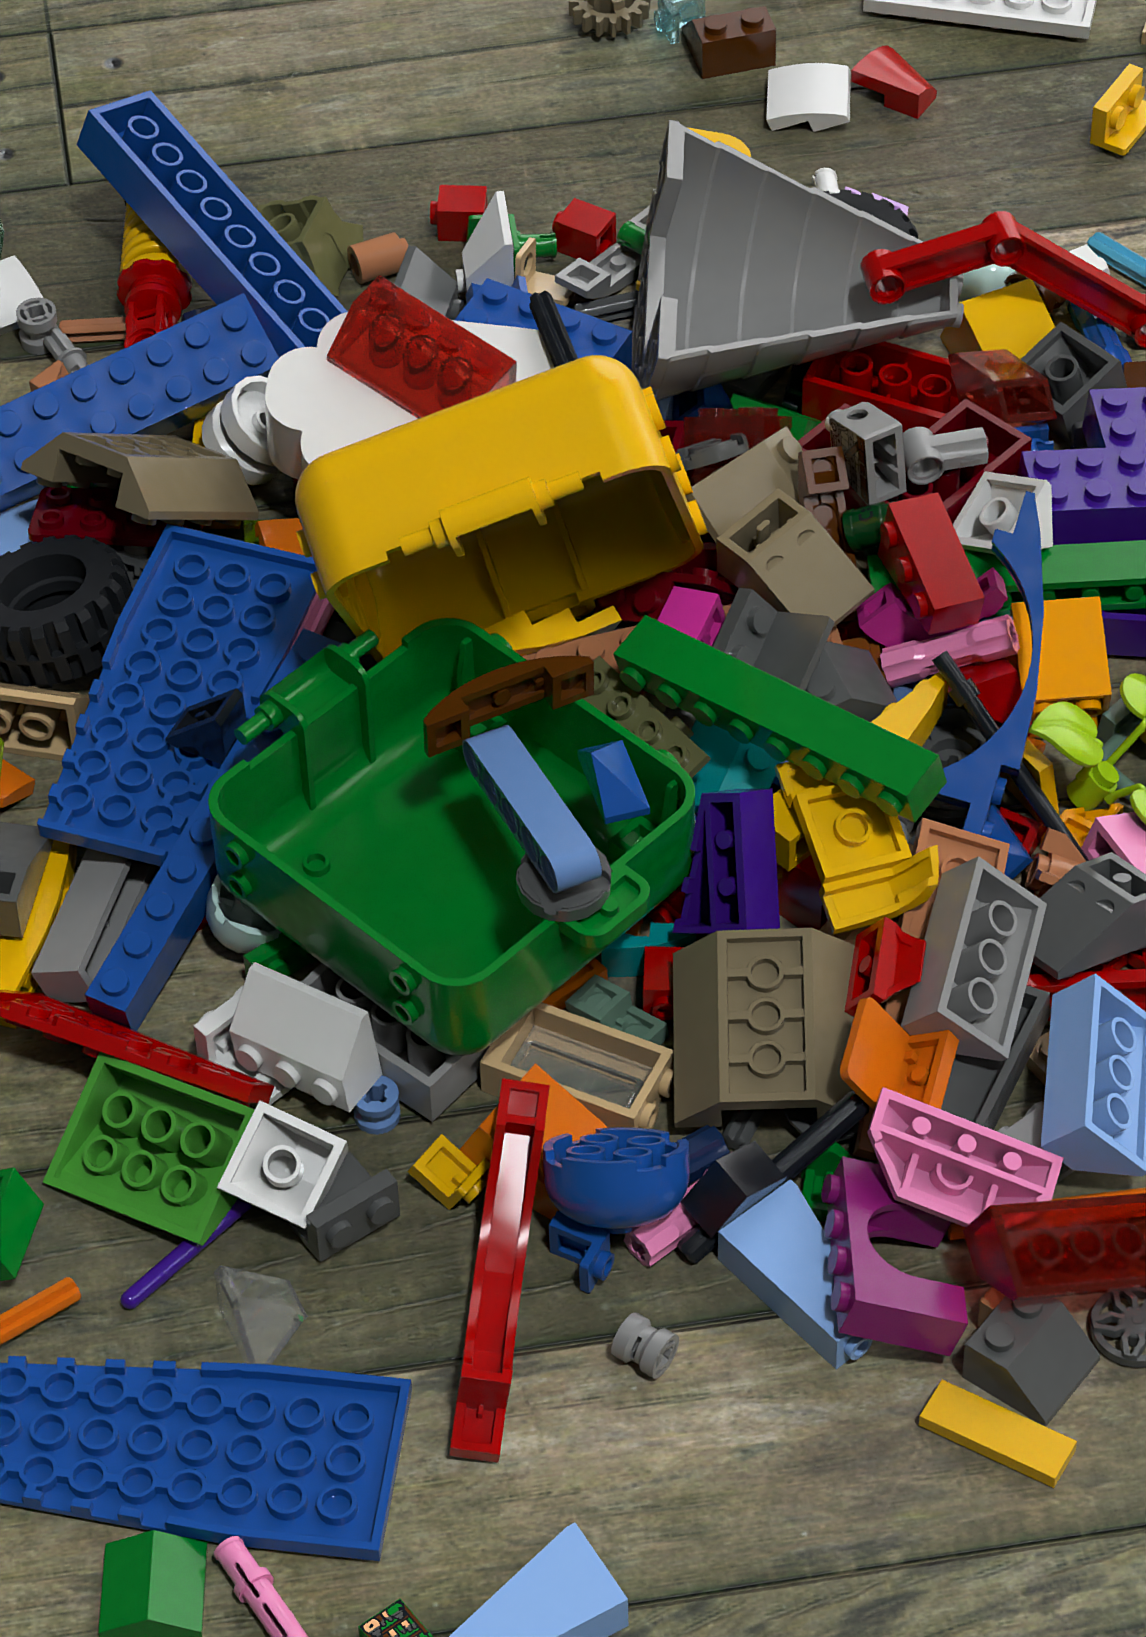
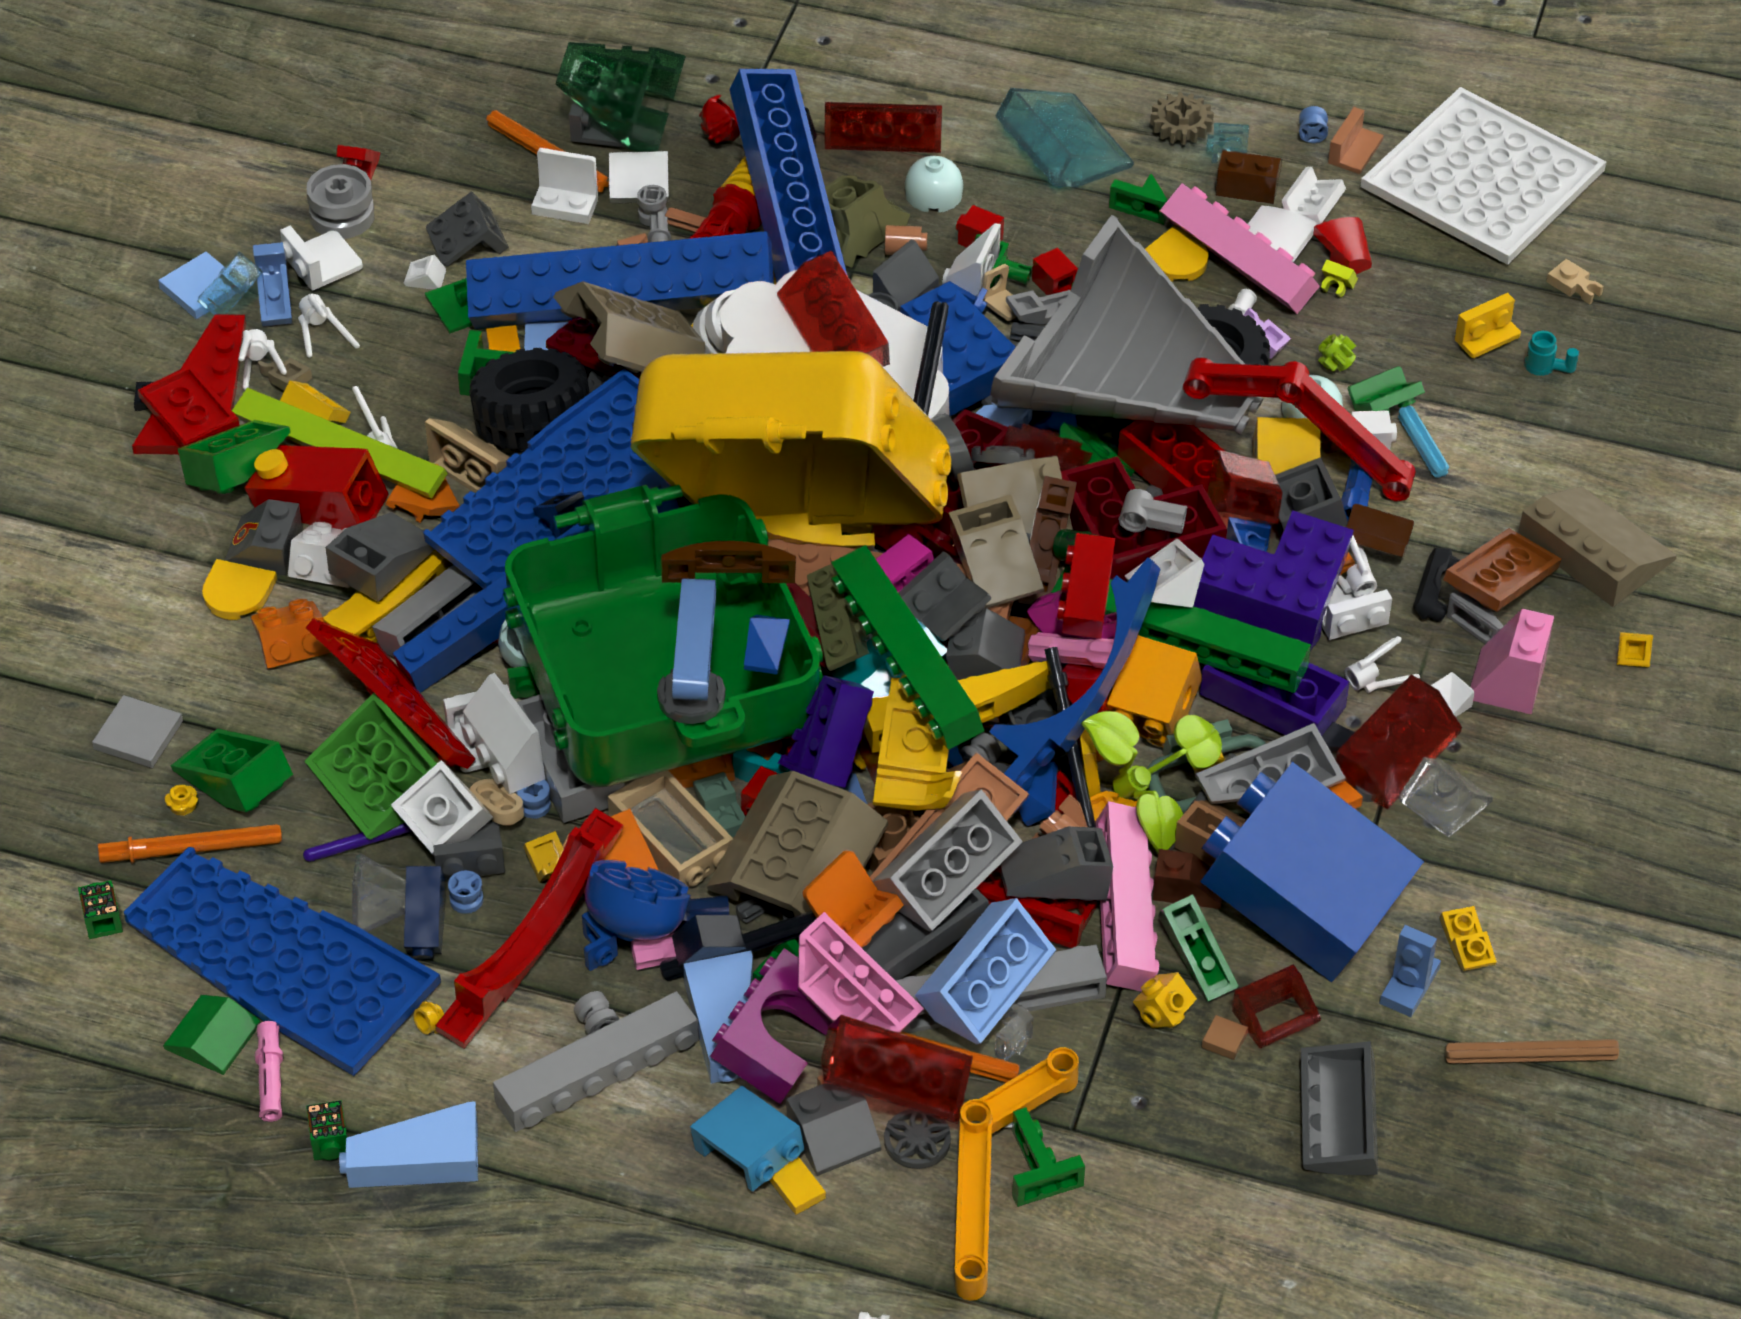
camera: 25 degrees right, 0 degrees up
light grey torso [825,402,907,505] -> none
red slope [844,917,926,1017] -> none
none -> dark blue slope [404,866,447,960]
none -> yellow plate [413,1001,444,1034]
none -> medium blue wheel [448,870,484,914]
none -> tan plate [470,779,524,826]
none -> light grey brick [493,991,699,1132]
none -> dark azure panel [690,1086,805,1192]
none -> red hair [699,95,740,144]
none -> clear red slope [825,102,942,153]
none -> light aqua cylinder [905,156,963,213]
none -> clear light blue slope [995,88,1135,188]
none -> green slope [1109,174,1168,225]
none -> bright pink brick [1160,183,1320,314]
none -> white bracket [1282,167,1346,224]
none -> lime gear [1318,334,1356,372]
none -> neon yellow tile [1321,259,1358,298]
none -> green bracket [1347,366,1425,413]

